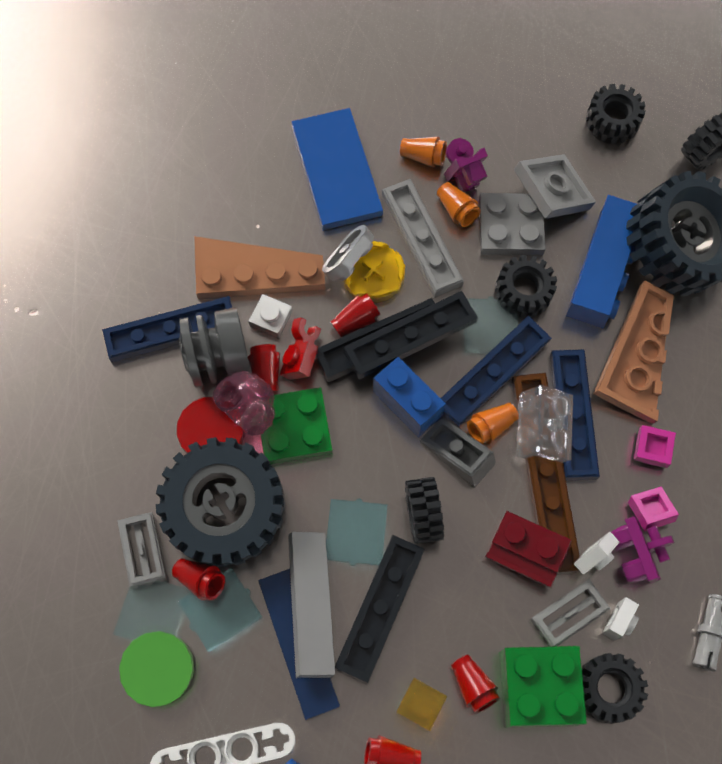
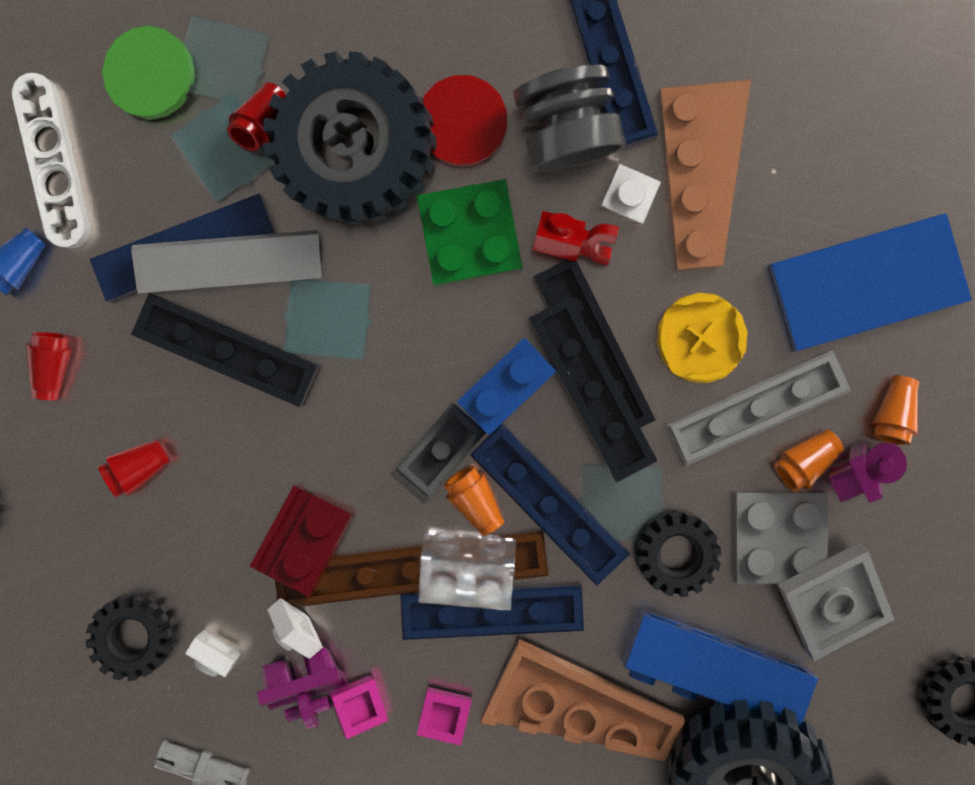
camera: 90 degrees right, 20 degrees up
light grey tile [117,512,167,590] -> none
clear pink hair [213,371,275,436] -> none
red cone [247,344,280,395] -> none
light grey plate [322,225,374,281] -> none
red cone [330,293,381,338] -> none
clear yellow brick [395,678,447,733] -> none
black tyre [405,477,444,544] -> none
green brick [499,646,587,728] -> none
light grey tile [530,579,611,647] -> none

